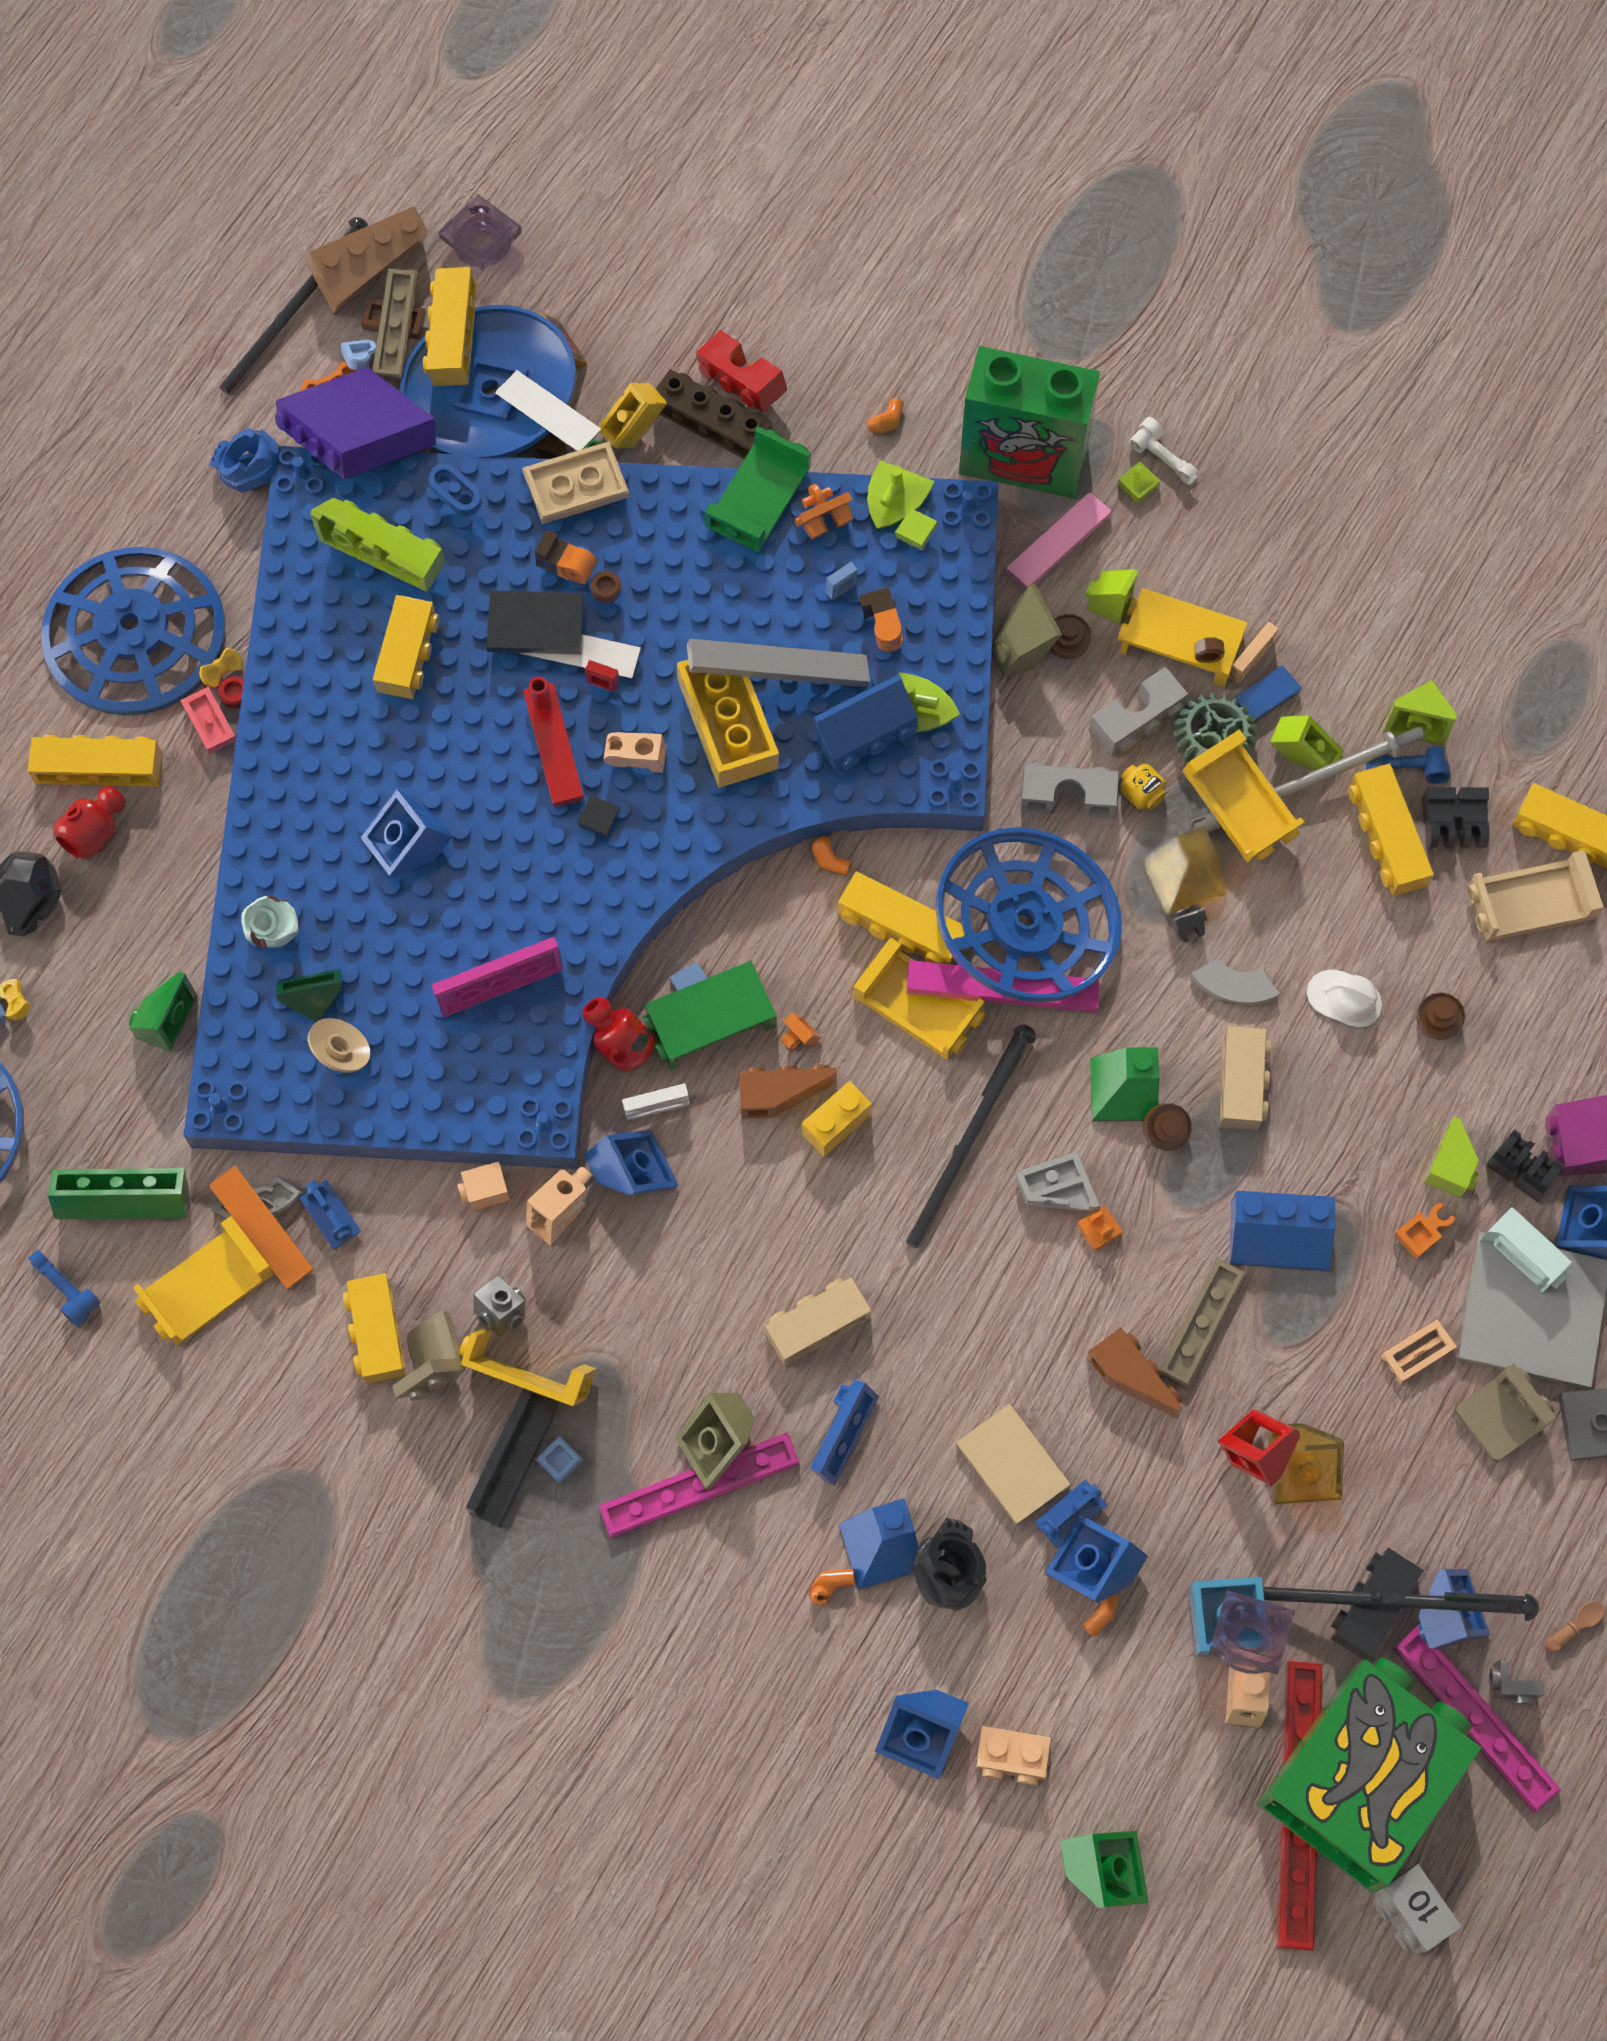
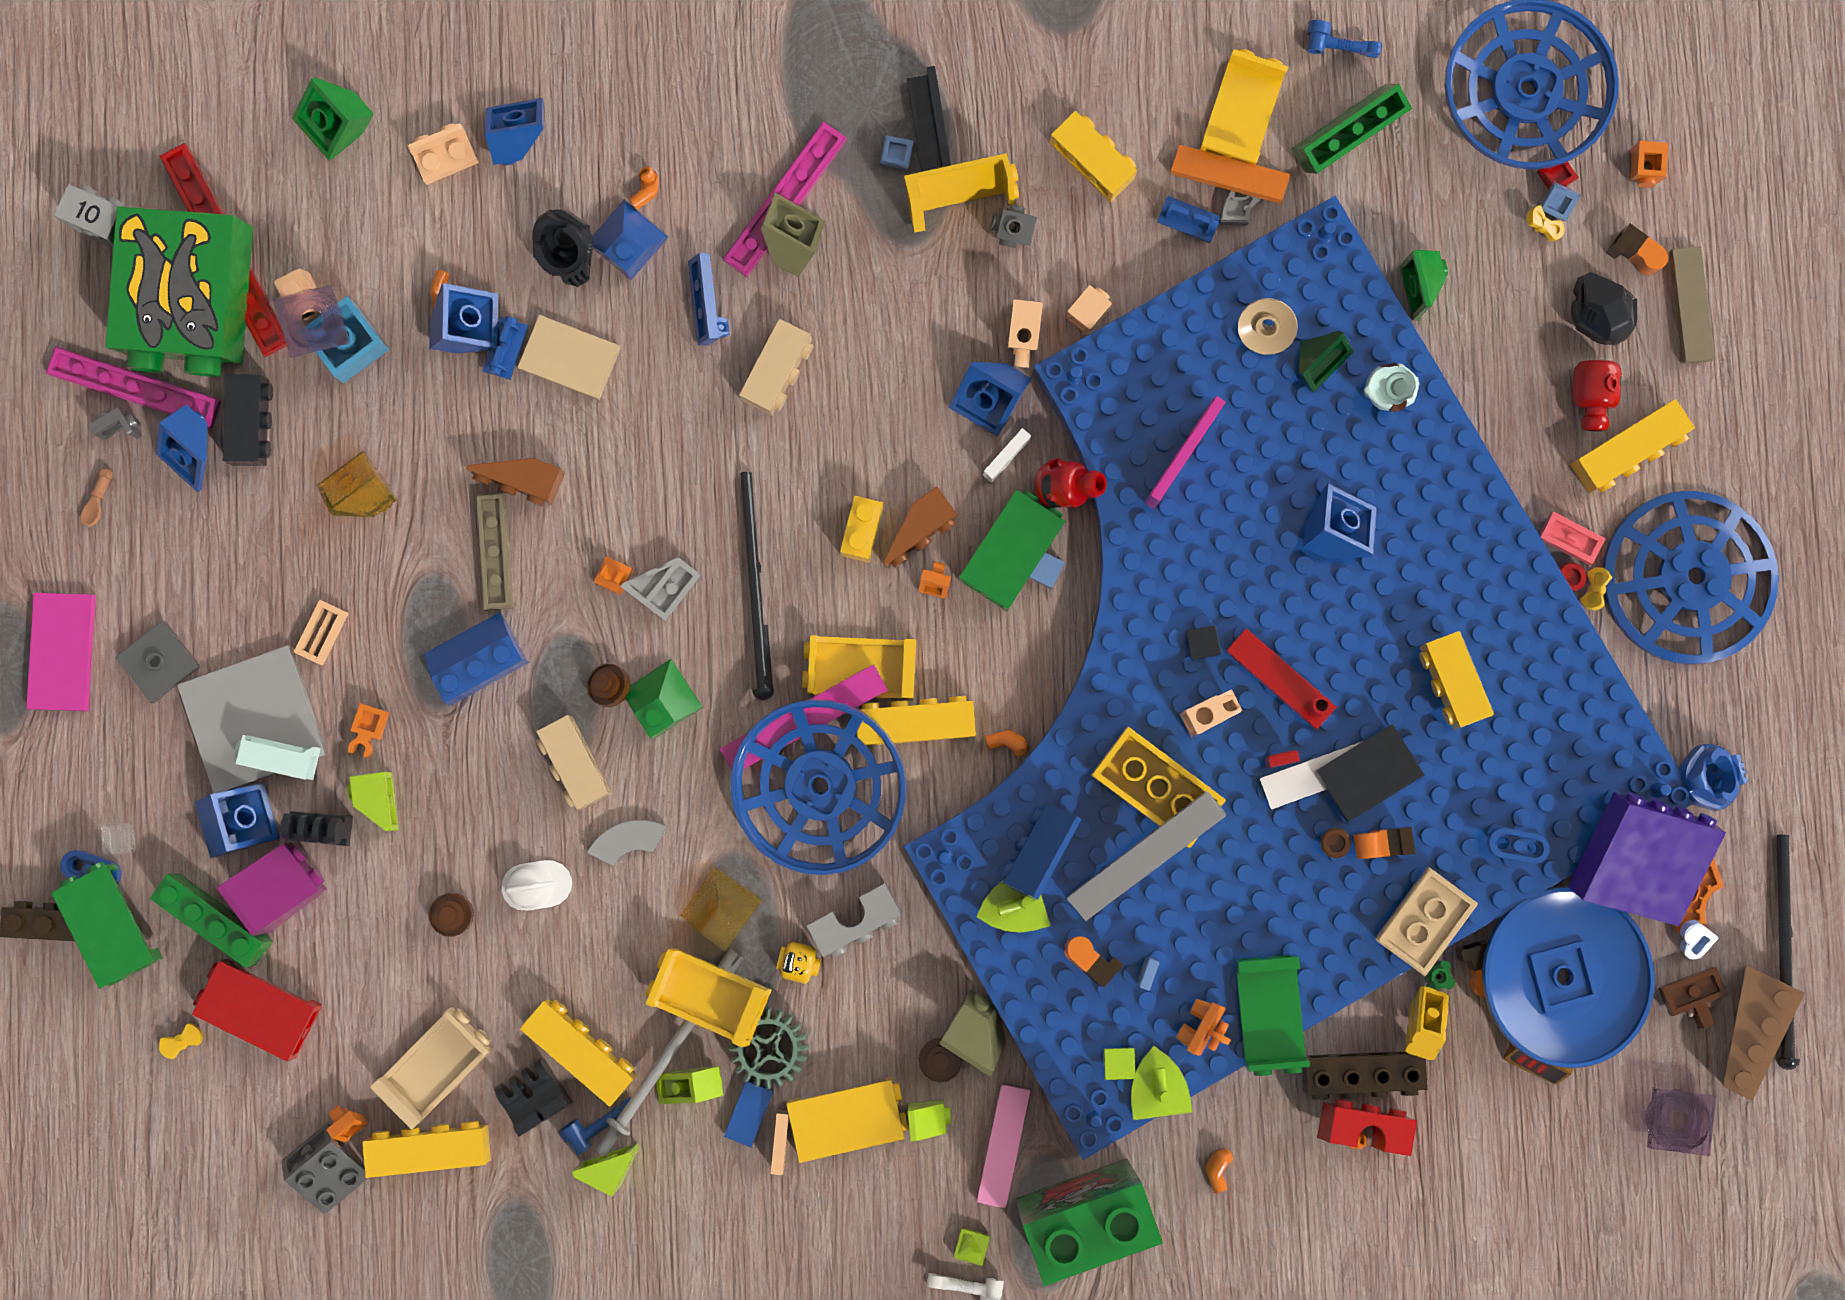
camera: 145 degrees right, 15 degrees up
lime wedge [310,498,445,592] -> none
dark tan tile [373,268,419,382] -> none
dark tan bracket [393,1310,466,1401] -> none
yellow brick [423,267,478,386] -> none
white sticker [495,370,601,451] -> none
light grey arch [1089,667,1188,756] -> none
black tile [1165,904,1208,942] -> none
reddish brown tile [1194,637,1225,663] -> none
red tile [1218,1409,1300,1486] -> none
black bar [1263,1587,1539,1621] -> none
dark tan bracket [1456,1363,1557,1461] -> none

